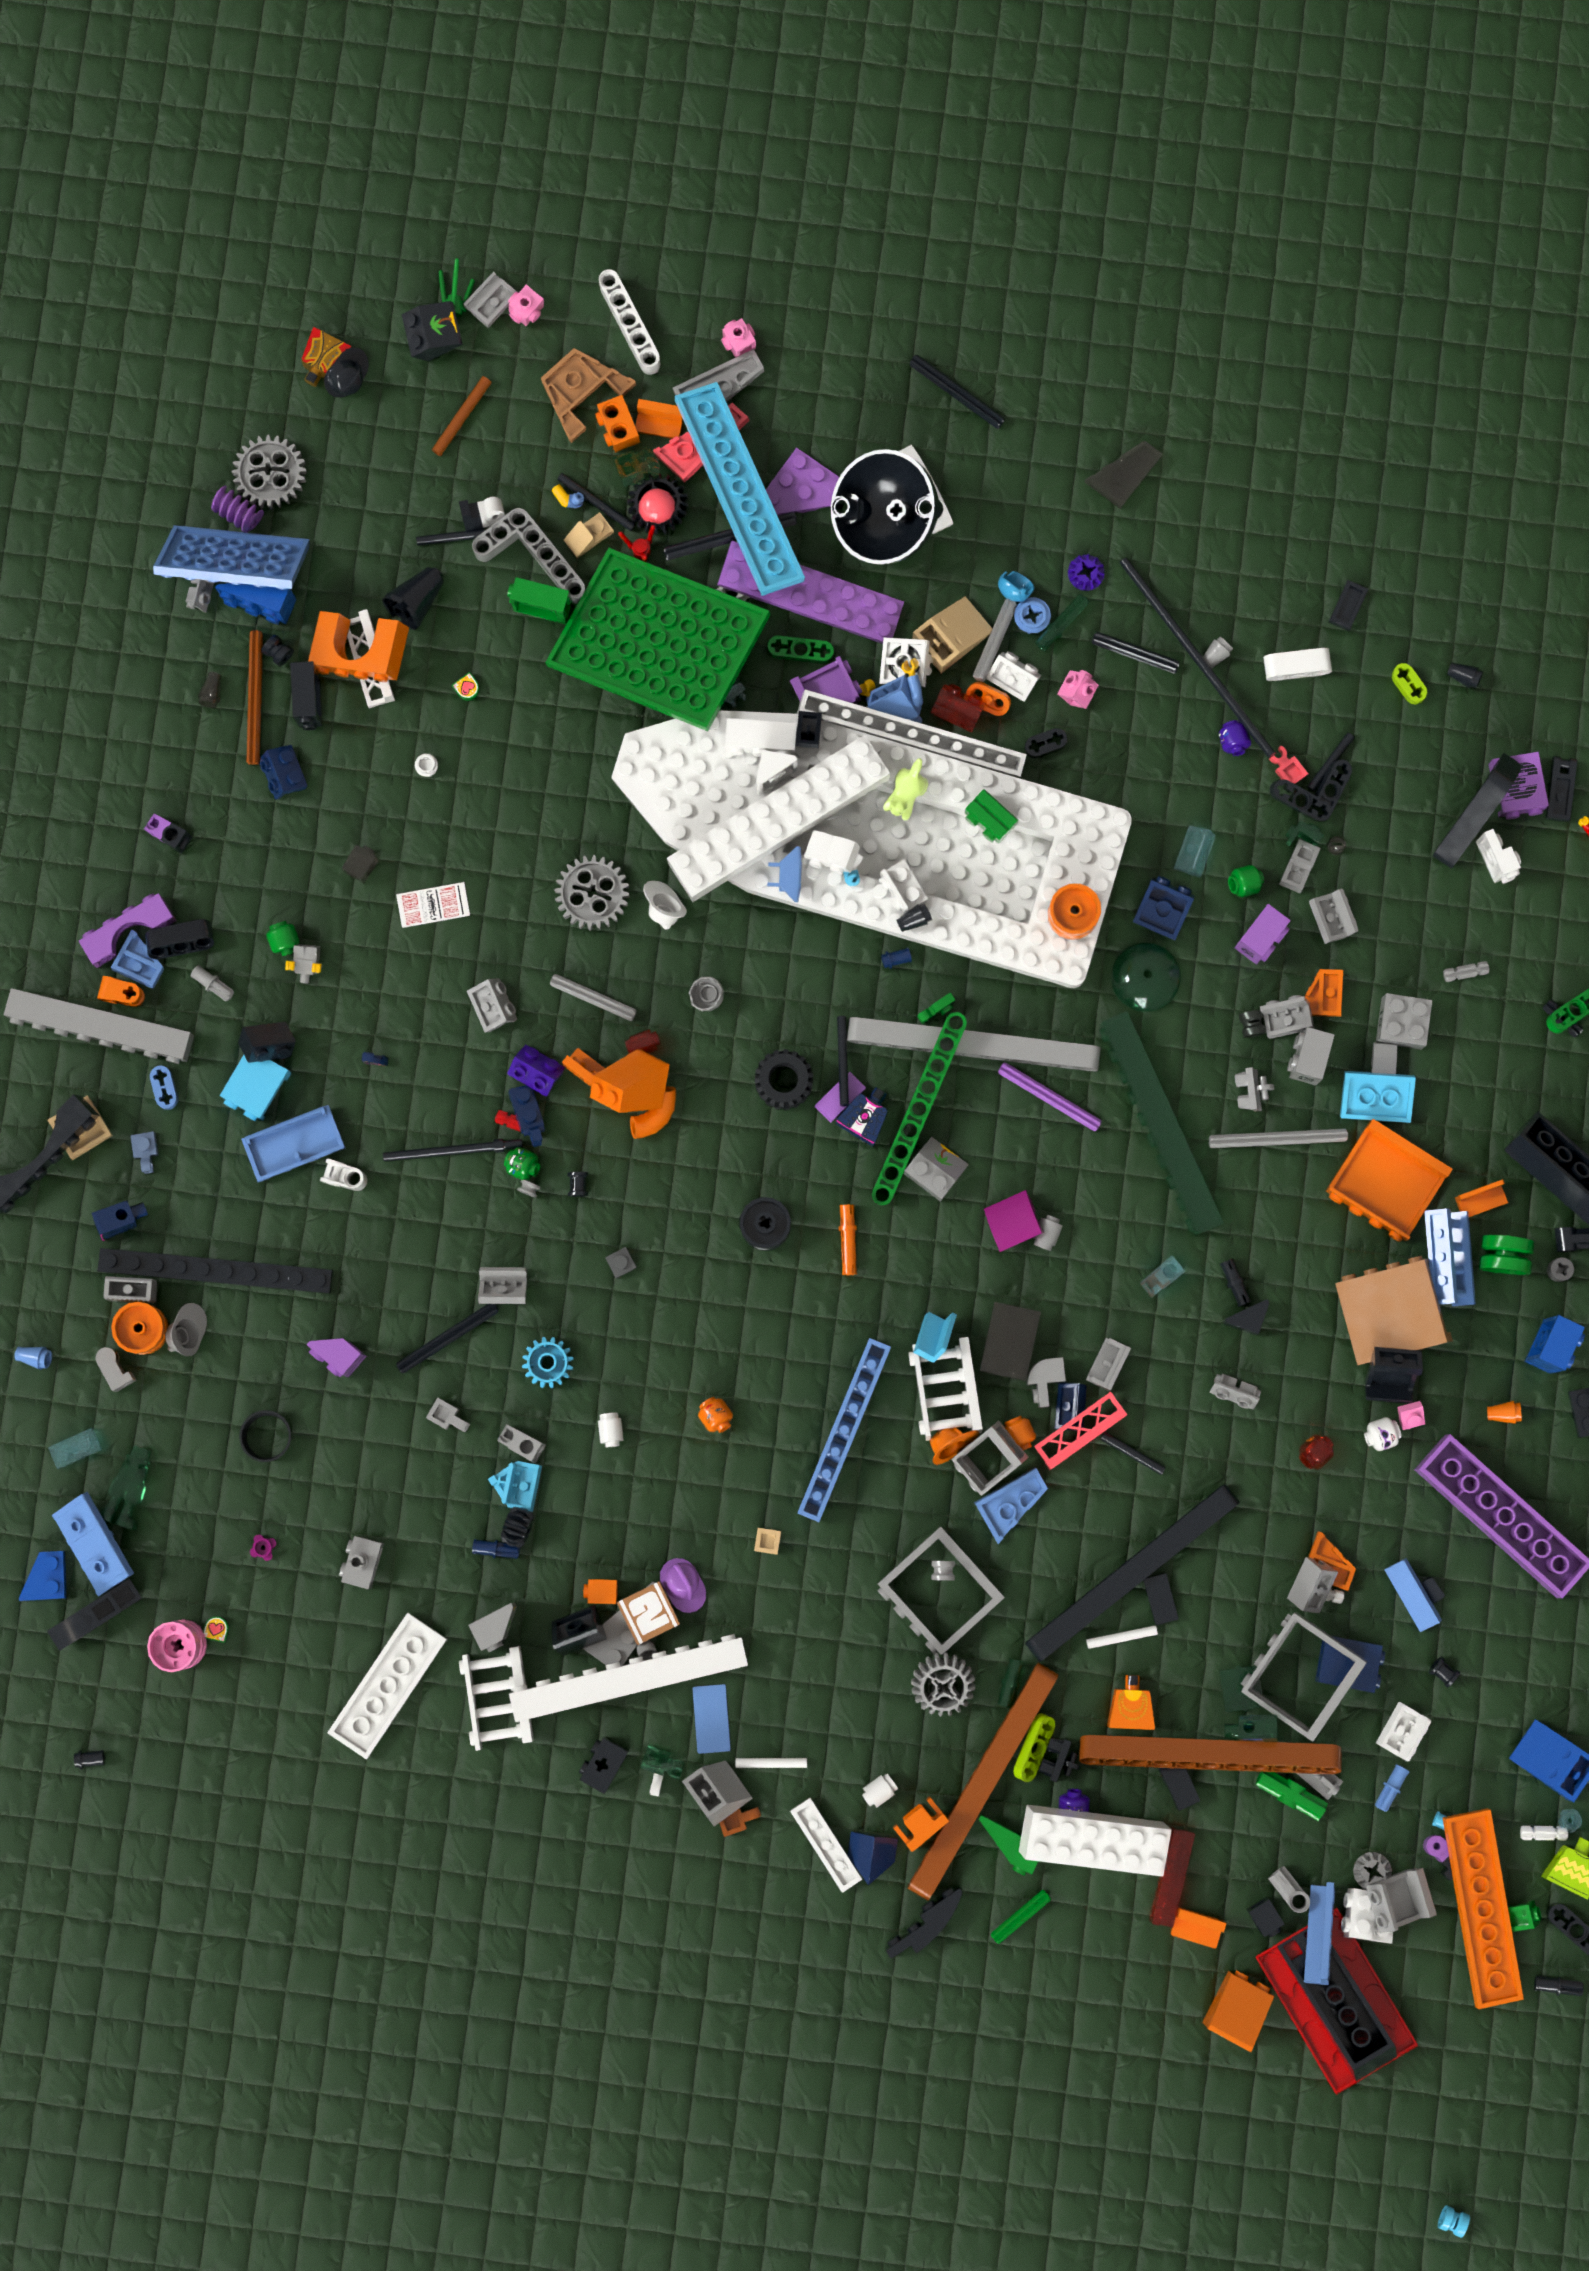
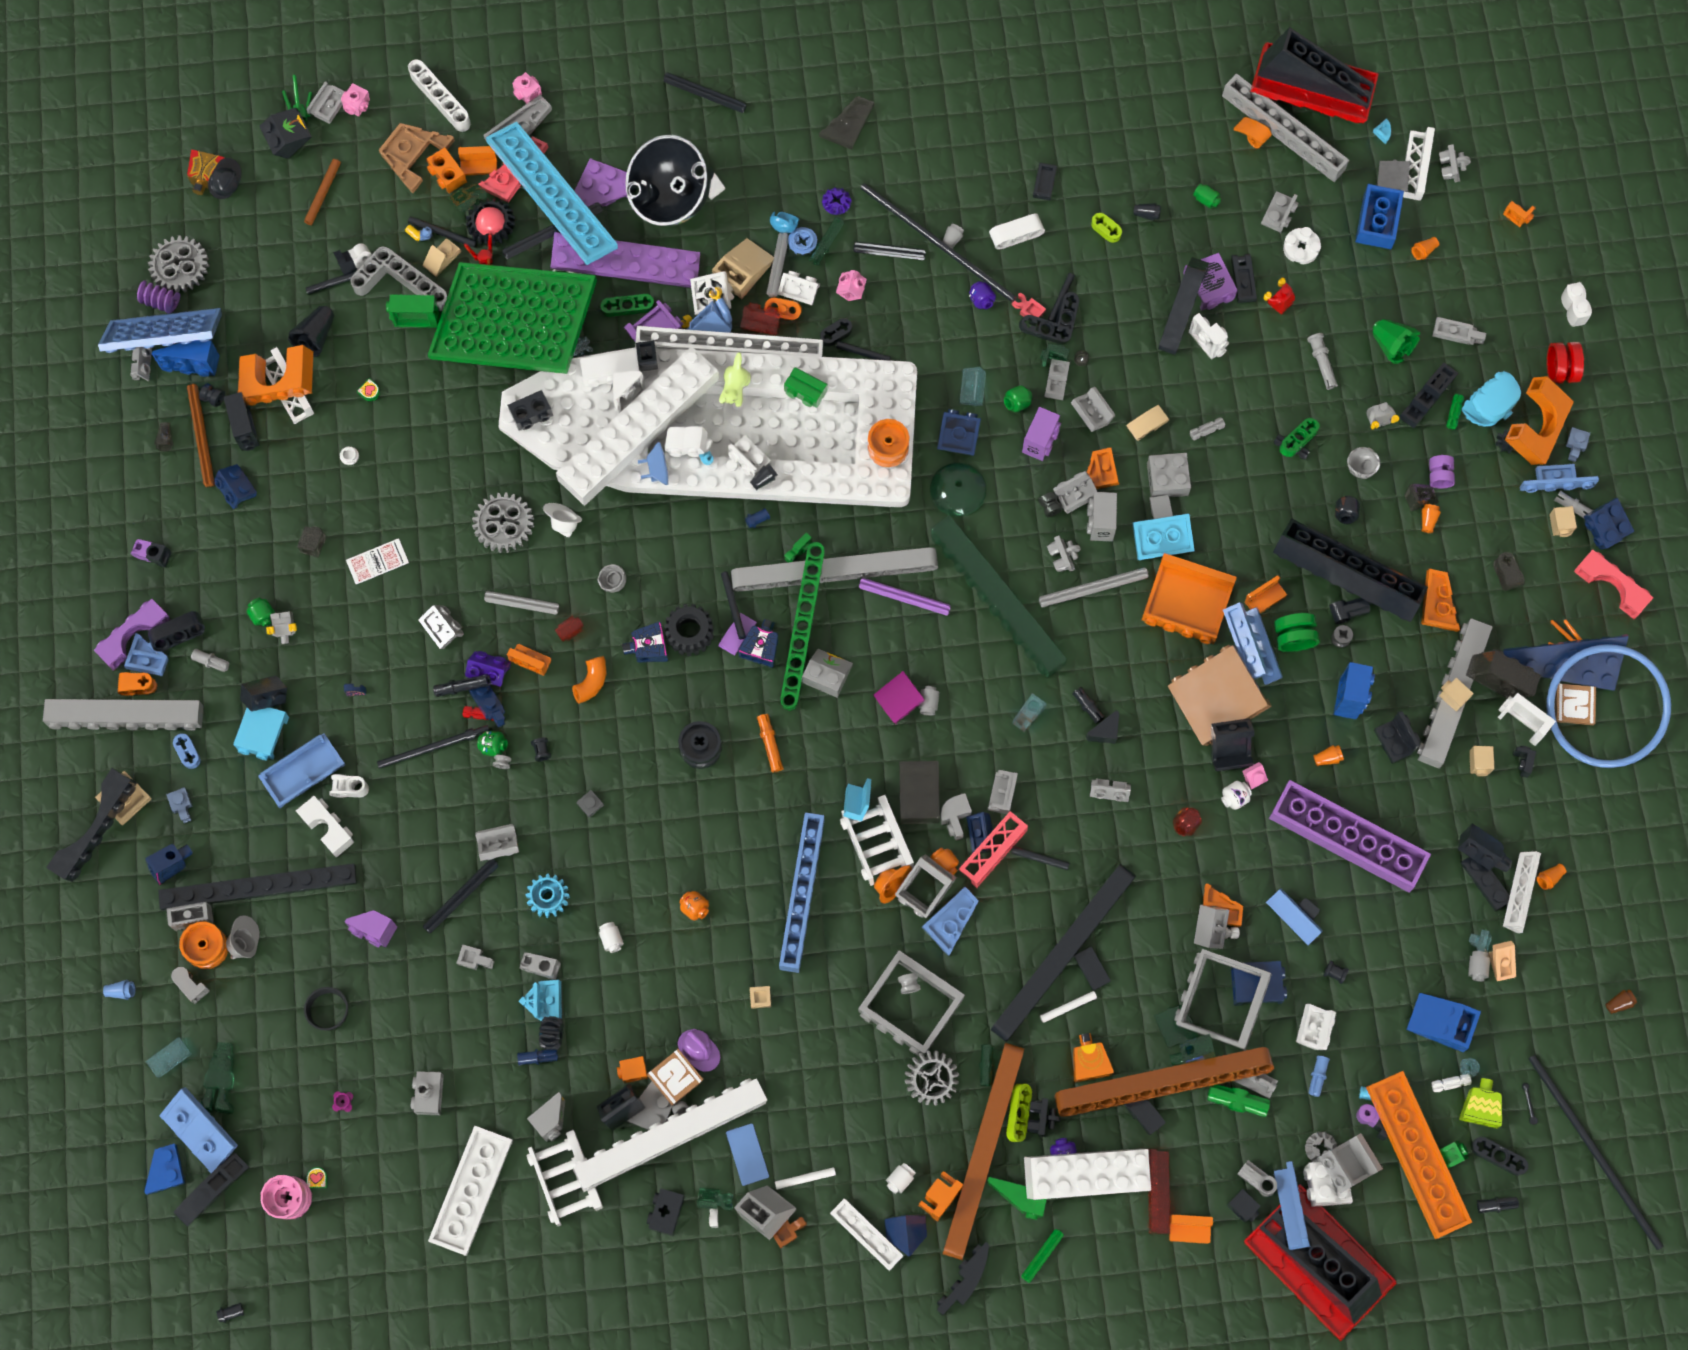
camera: 15 degrees left, 10 degrees down
orange slope [590,1049,670,1113] -> none
orange slope [1203,1970,1274,2052] -> none
none -> white arch [296,796,354,857]
none -> black pin [433,674,491,697]
none -> black brick [507,390,553,431]
none -> torso [622,622,668,662]
none -> black bar [836,341,891,361]
none -> tan slope [1126,405,1169,441]
none -> green brick [1193,184,1221,209]

